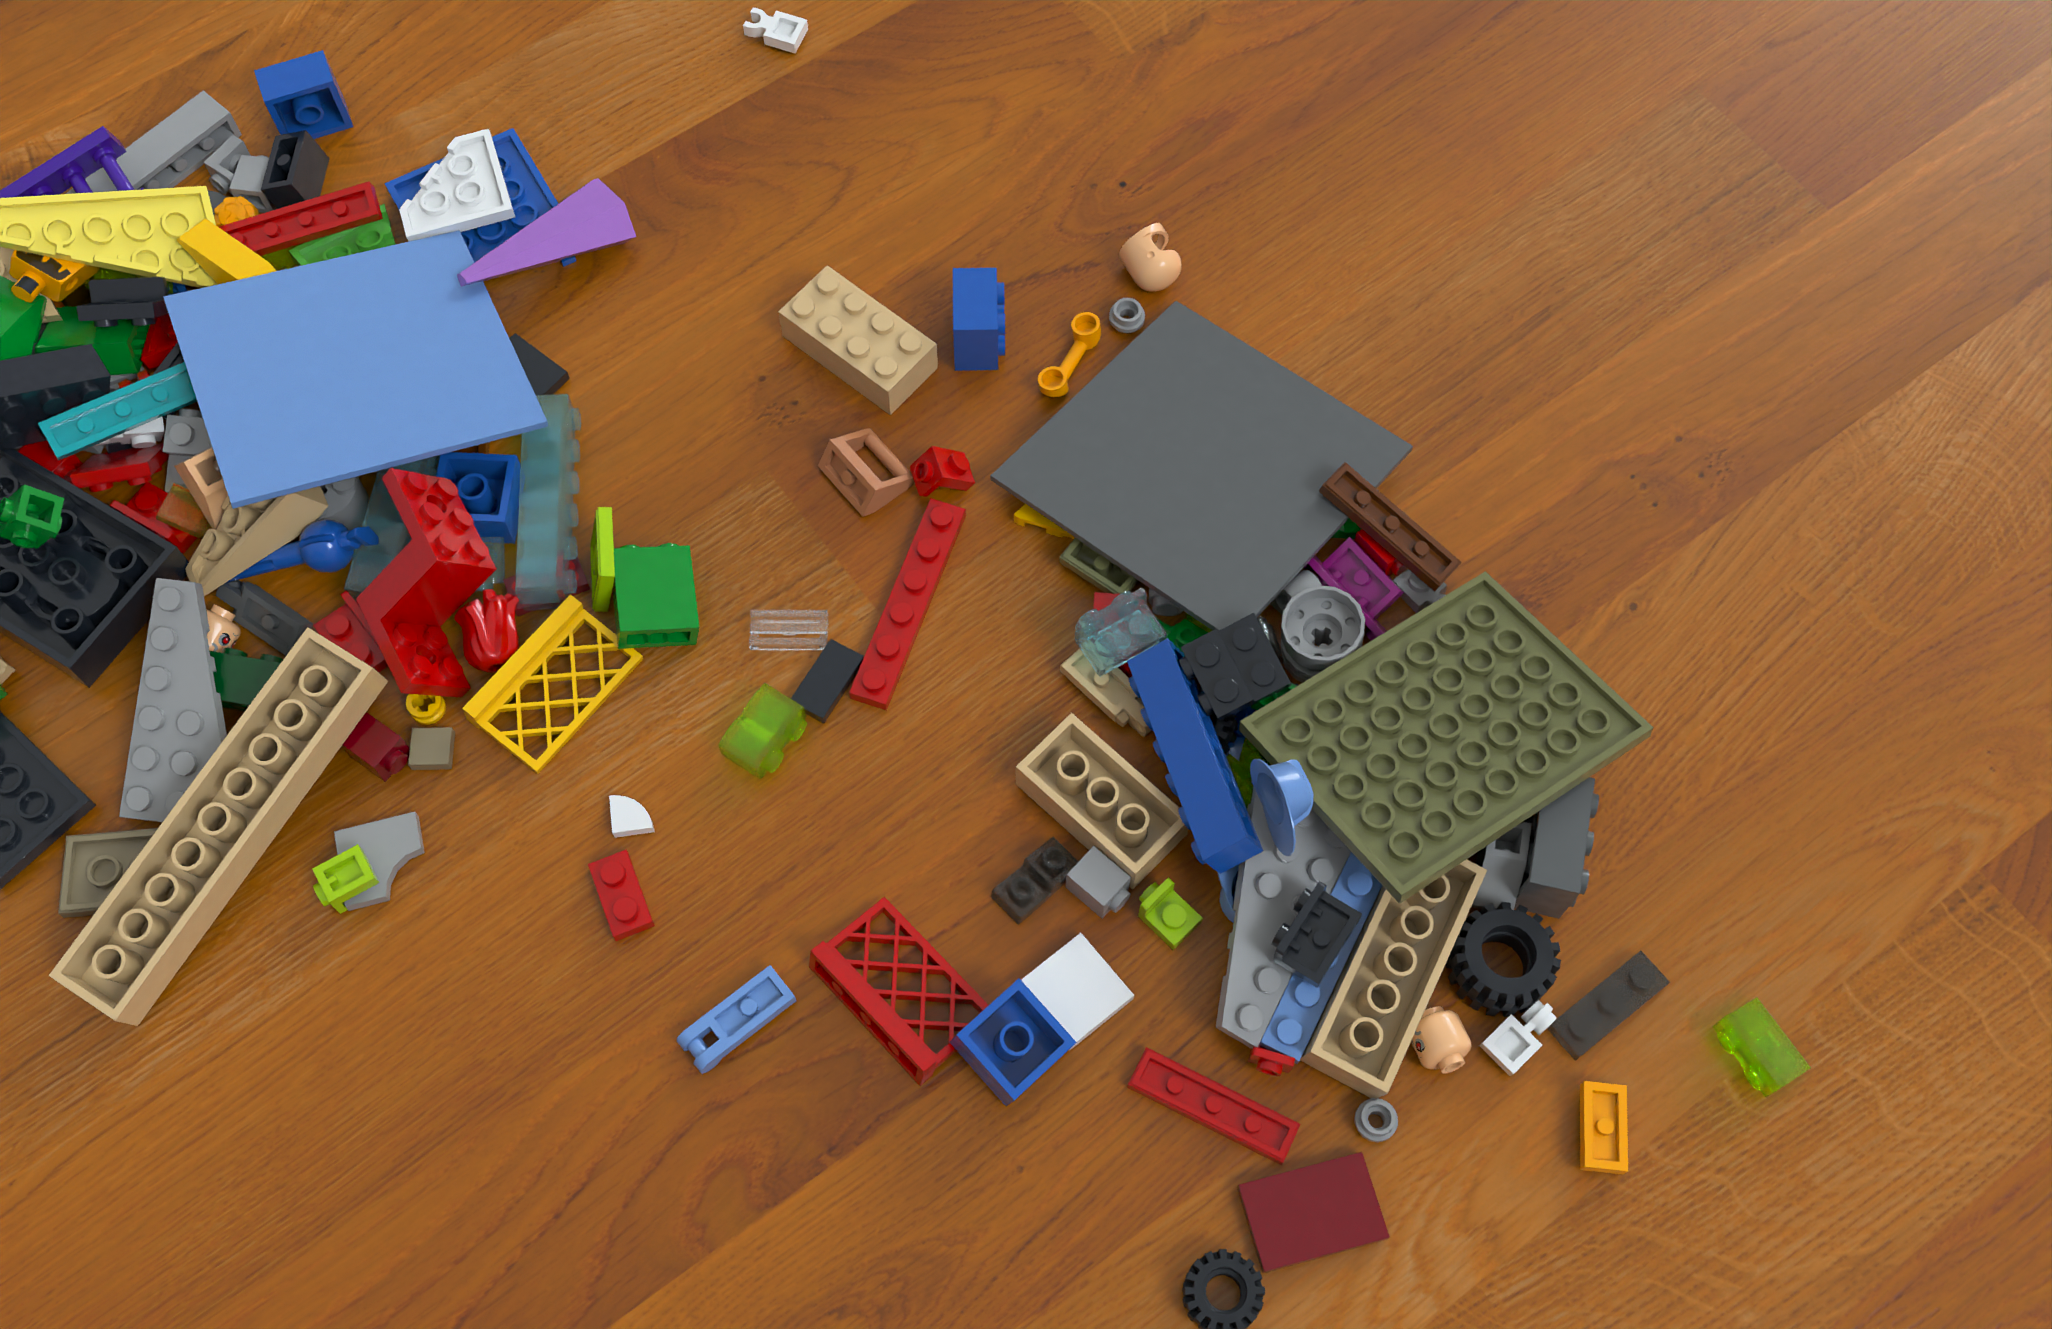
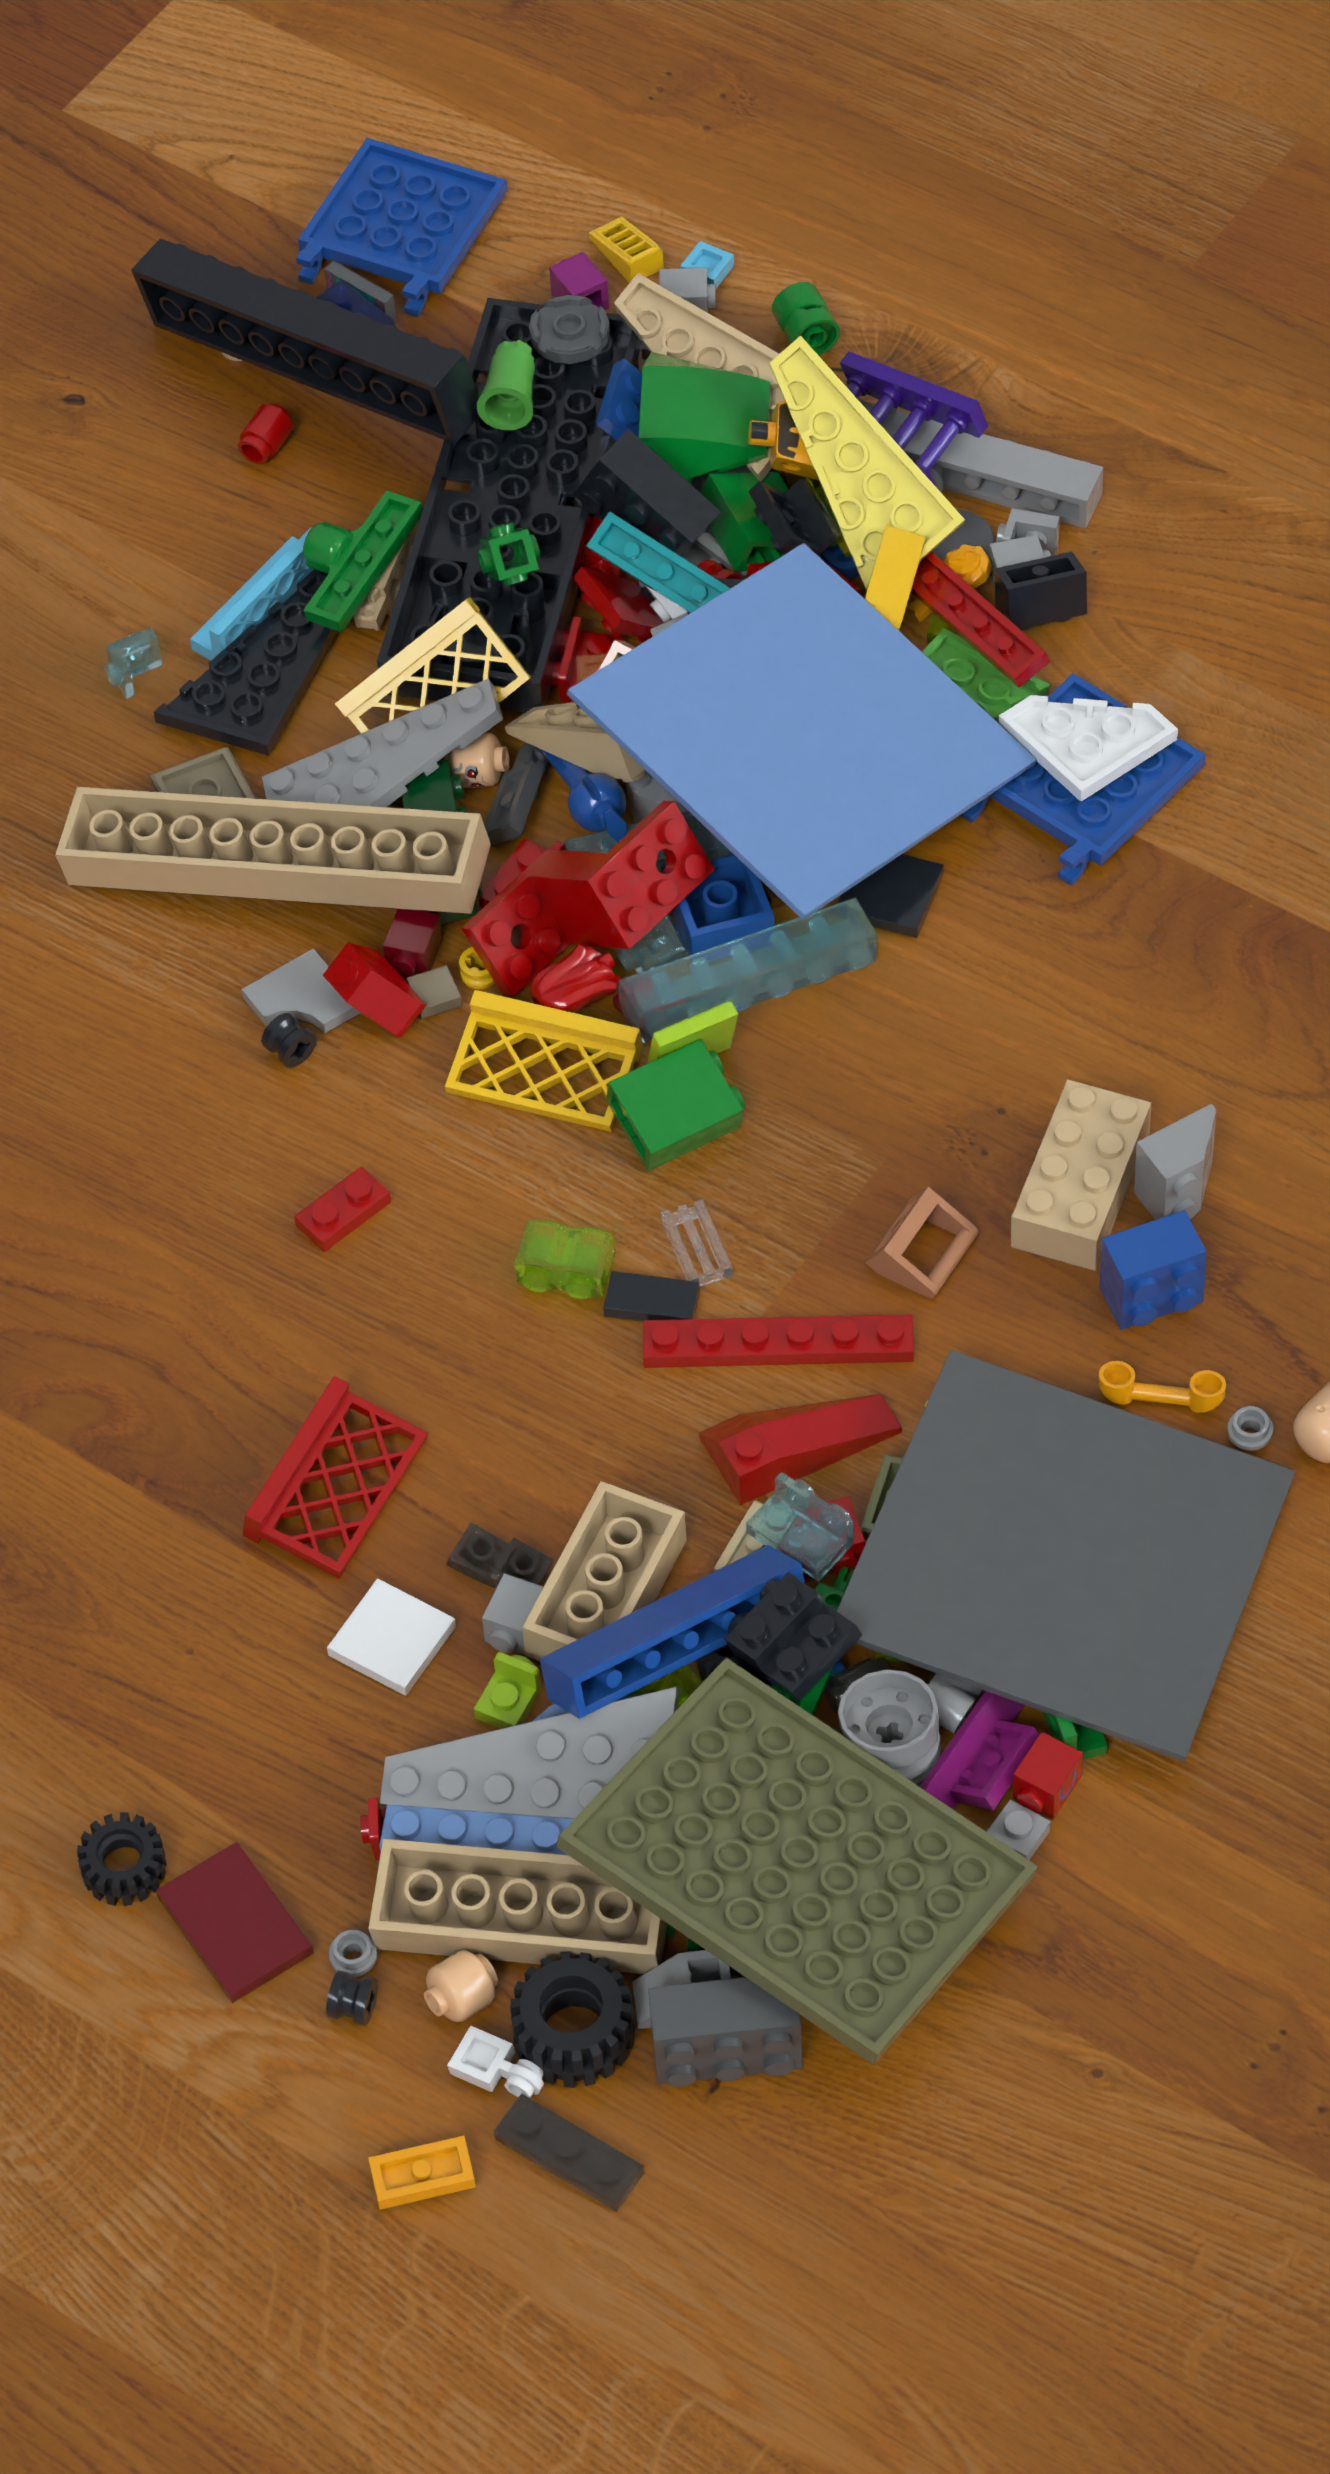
camera: 75 degrees right, 10 degrees down
blue brick [254,50,354,139] -> none
lime bracket [312,844,379,914] -> none
medium lavender wedge [457,178,636,287] -> none
white tile [609,795,655,838] -> none
medium blue plate [676,965,797,1074] -> none
red bracket [910,446,975,497] -> none
blue brick [949,978,1077,1106] -> none
red tile [1127,1047,1301,1165] -> none
medium blue piece [1250,759,1314,856] -> none
black bracket [1271,881,1362,988] -> none
reddish brown tile [1319,462,1461,592] -> none
clear neon green bracket [1713,997,1811,1097] -> none
none -> black wheel [261,1013,317,1068]
none -> red slope [323,942,426,1037]
none -> black wheel [326,1970,378,2026]
none -> yellow fence [335,597,531,734]
none -> red wedge [699,1394,902,1505]
none -> light grey slope [1134,1104,1216,1220]

